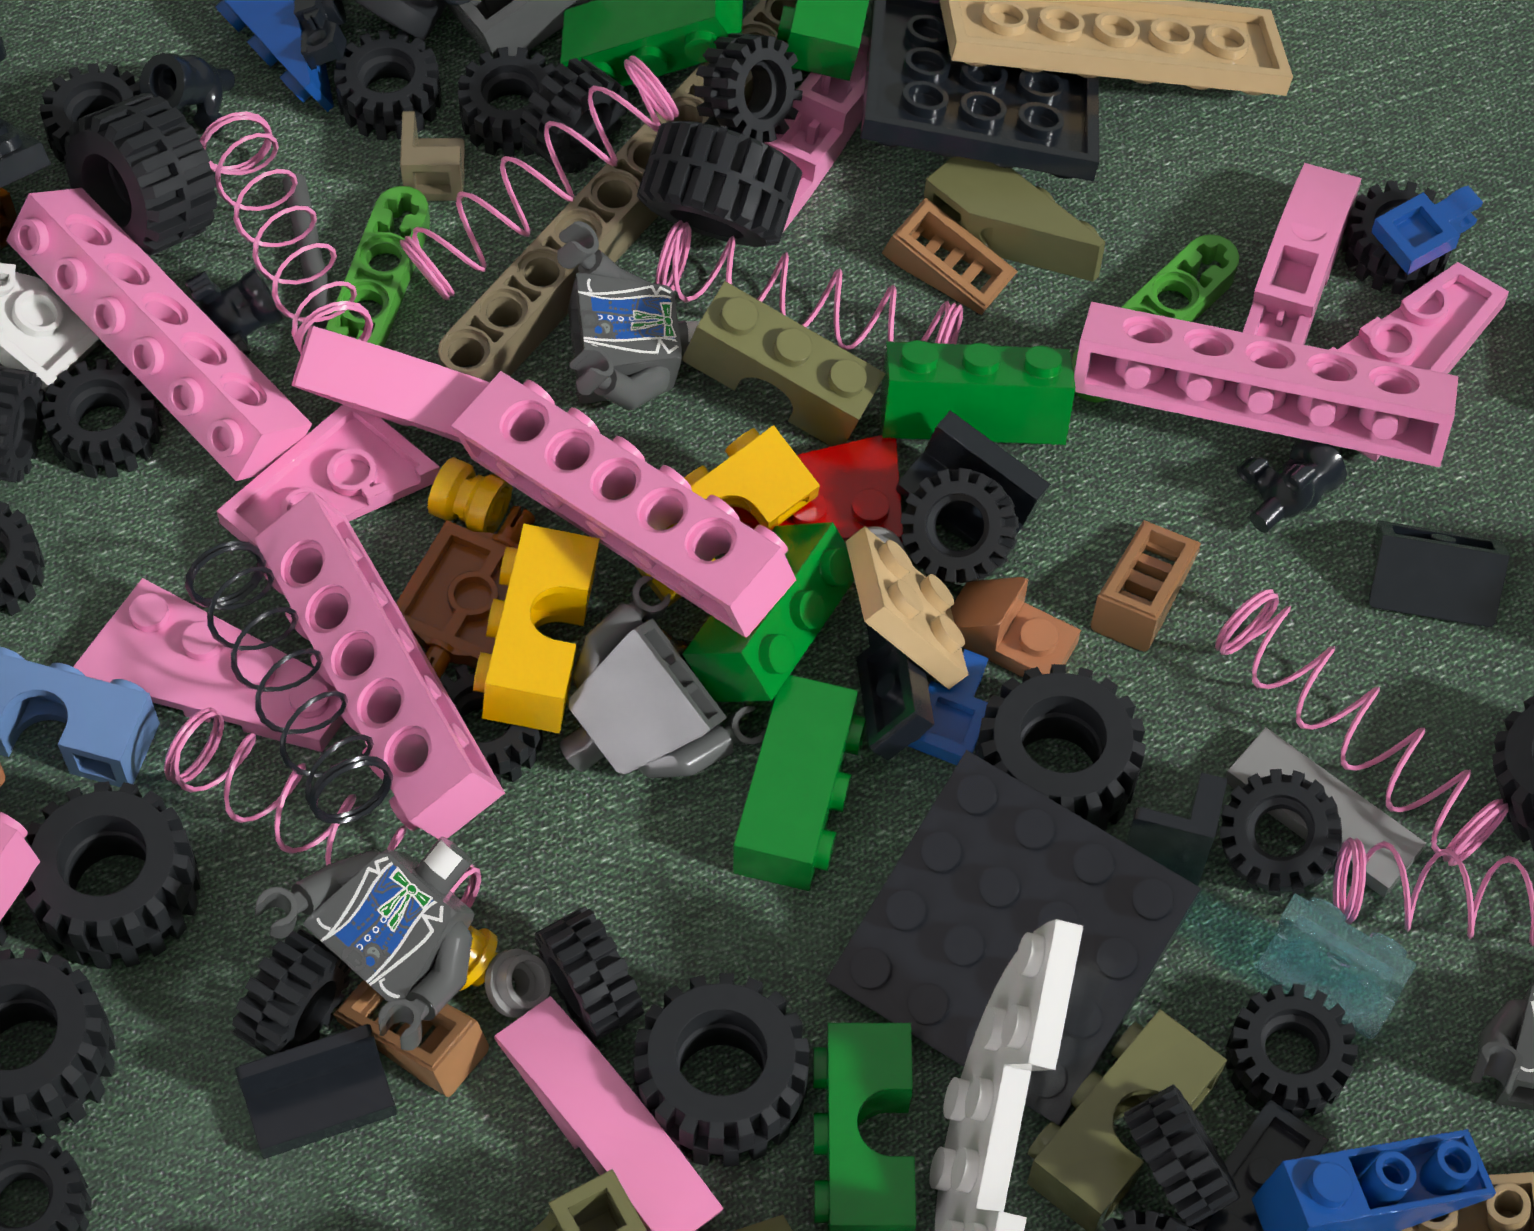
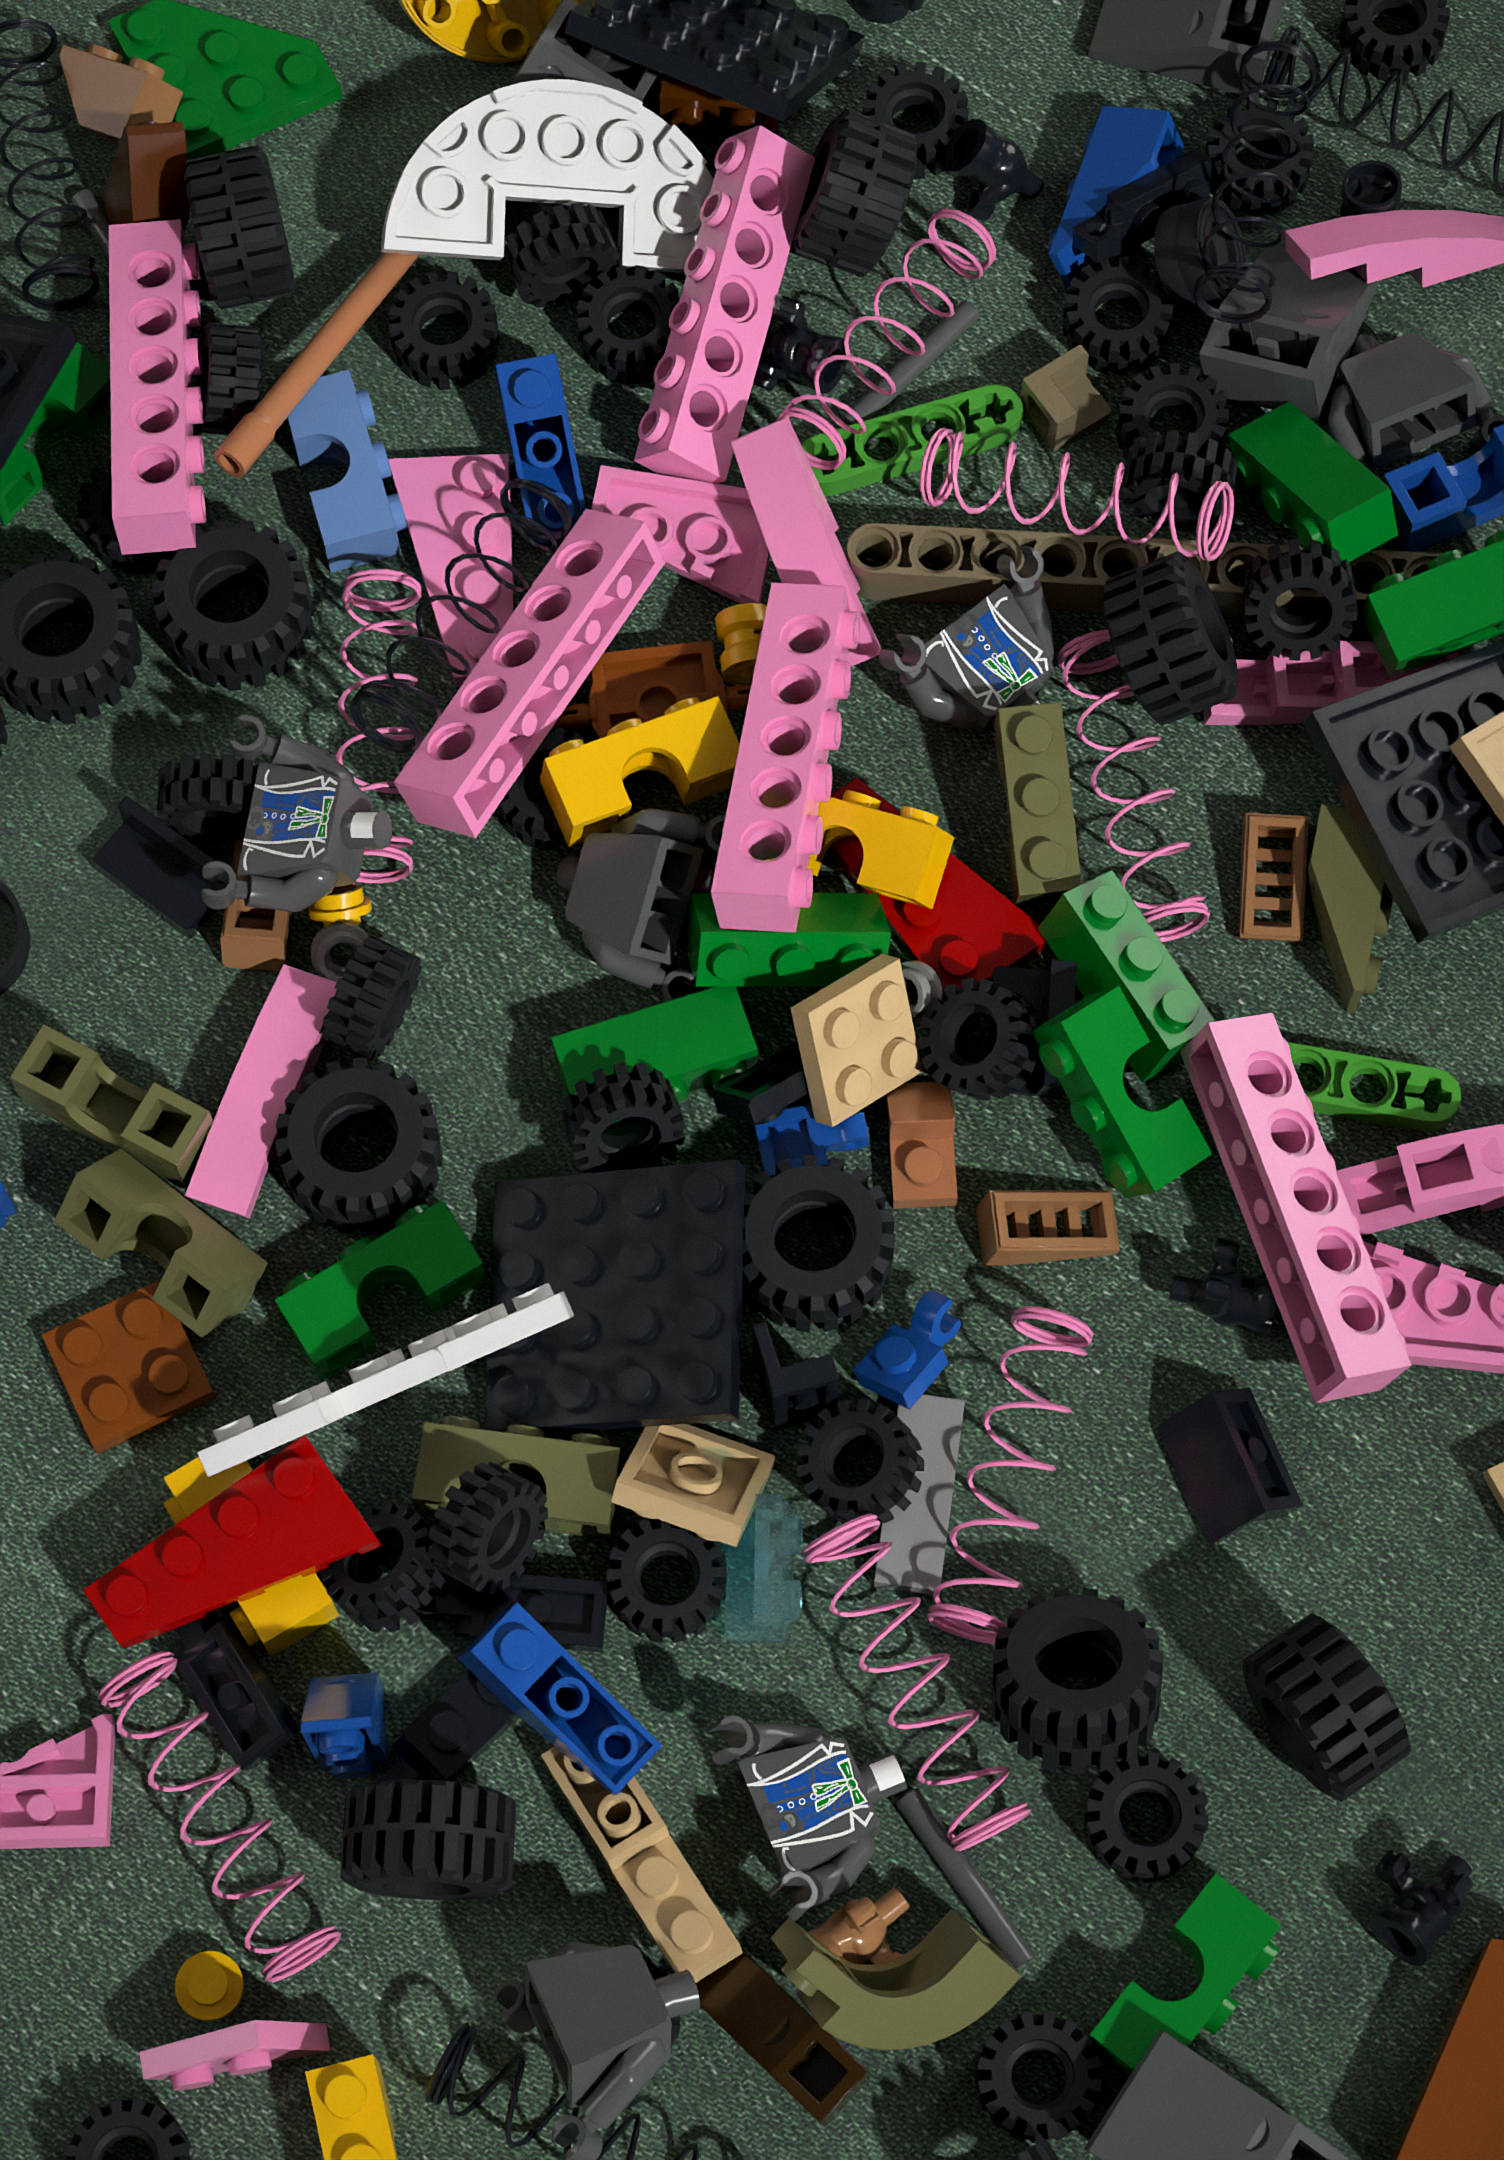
camera: 60 degrees right, 10 degrees up
none -> blue slope [493,353,586,546]
none -> black tyre [561,1063,686,1173]
none -> tan plate [611,1424,776,1547]
none -> blue plate [854,1290,961,1410]
none -> green arch [1031,985,1213,1199]

